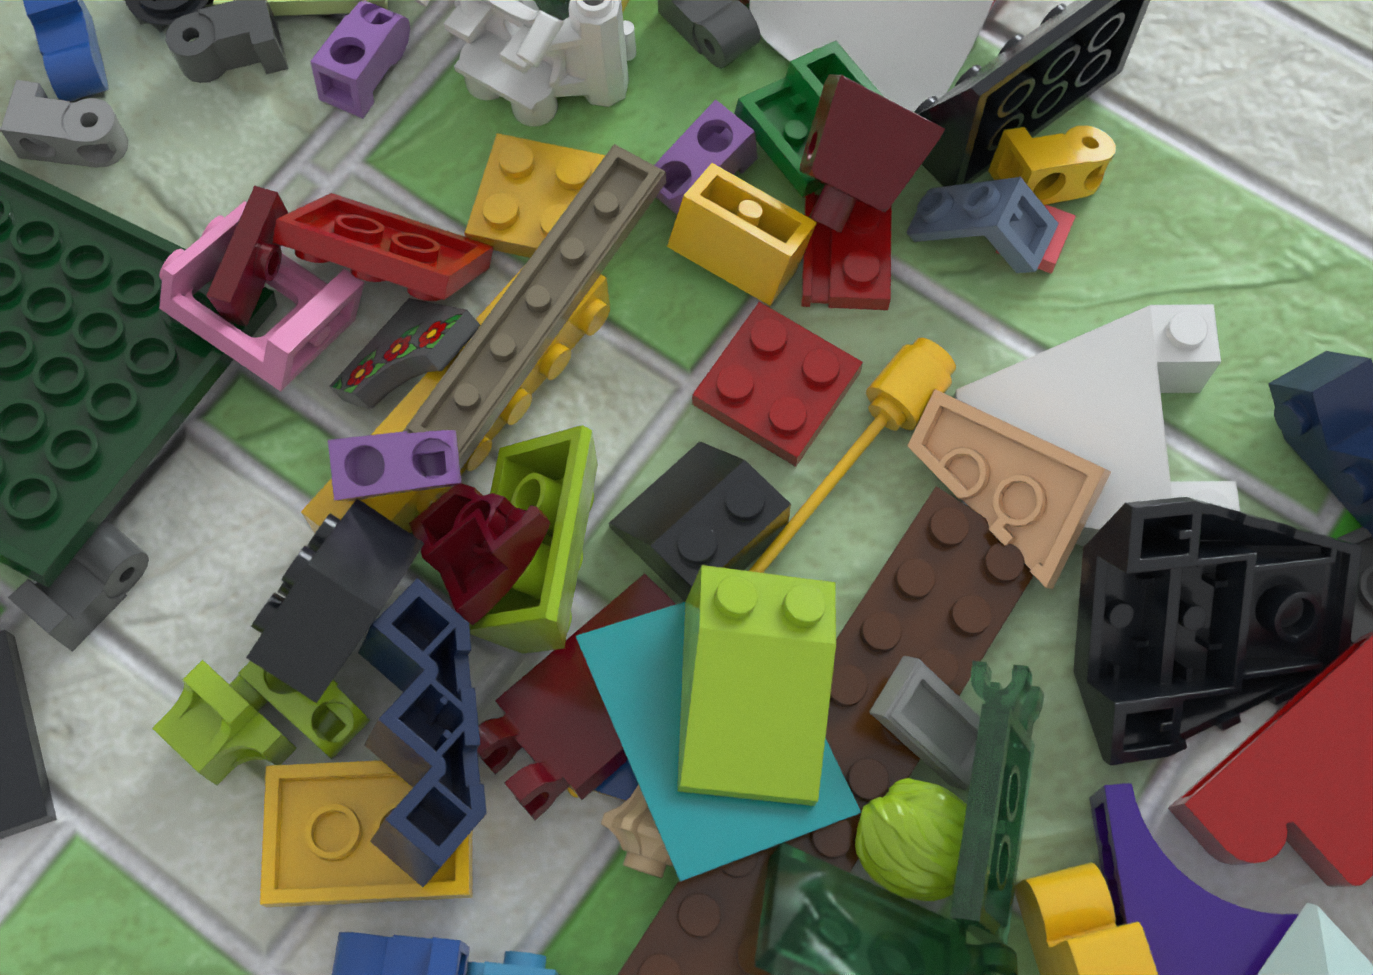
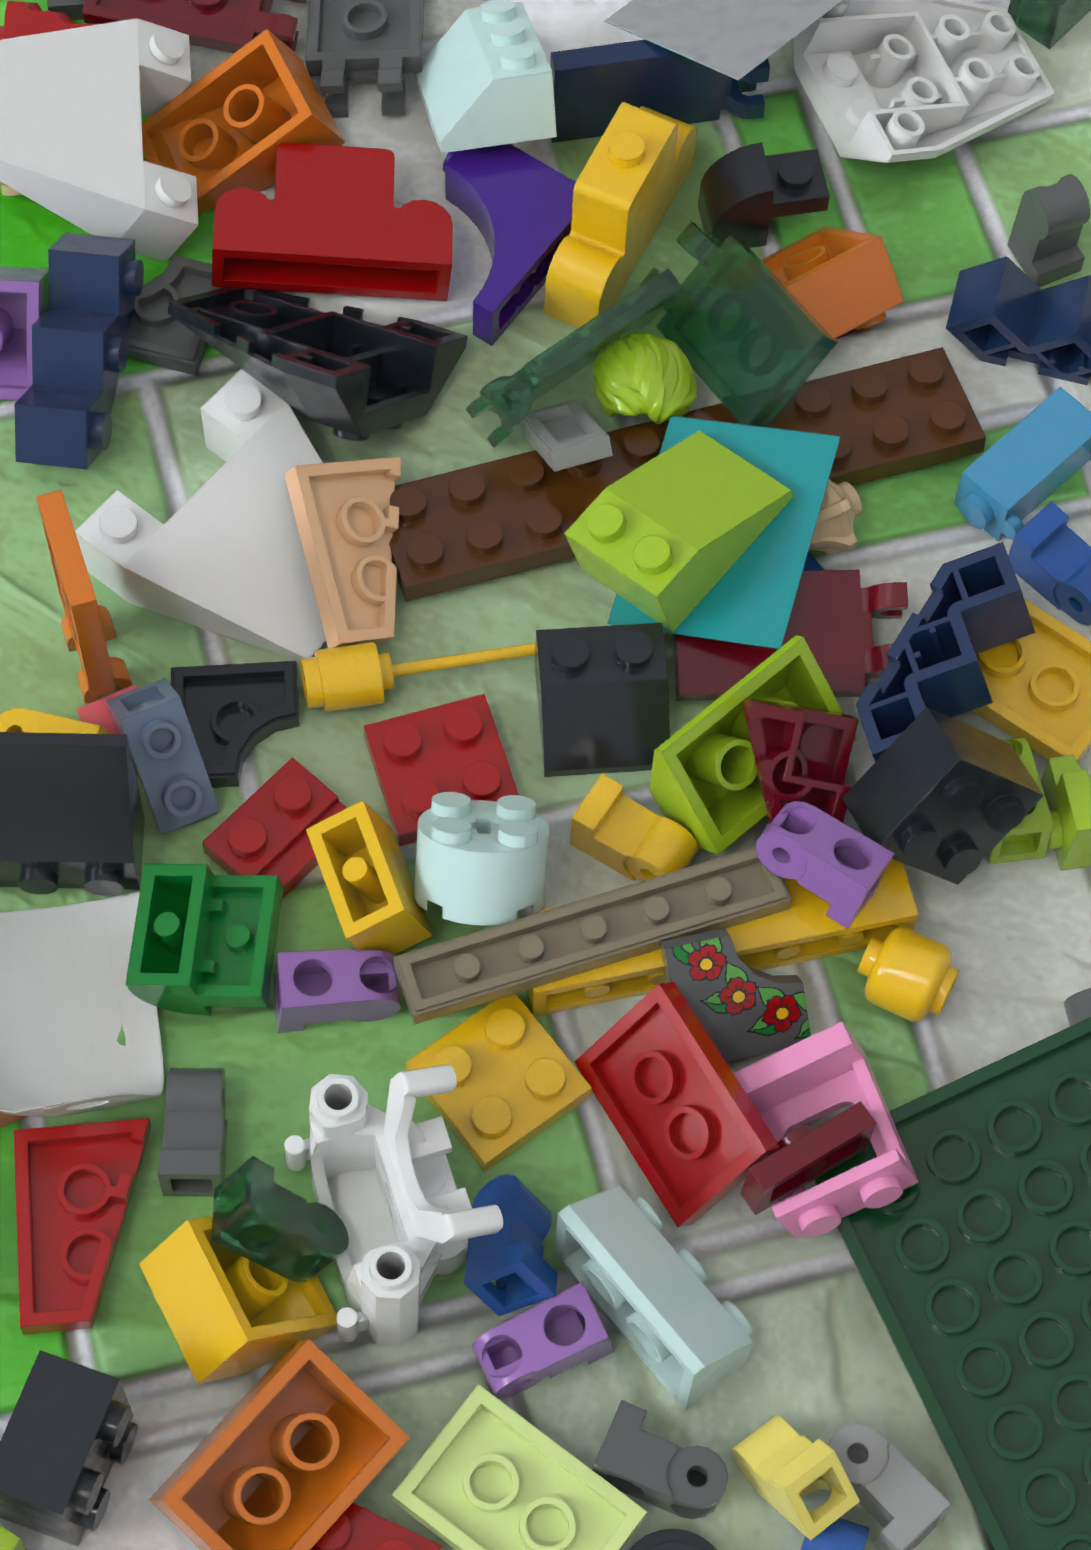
camera: 145 degrees left, 5 degrees down
dark red torso [799,74,945,233] -> none
none -> orange tile [36,489,133,704]
none -> black tile [171,661,300,788]
none -> light aqua brick [414,792,549,926]
none -> blue leg [464,1174,558,1316]
none -> light aqua slope [554,1185,753,1411]
none -> yellow leg [570,773,699,882]
none -> light yellow leg [731,1415,860,1541]
none -> yellow head [857,926,960,1023]

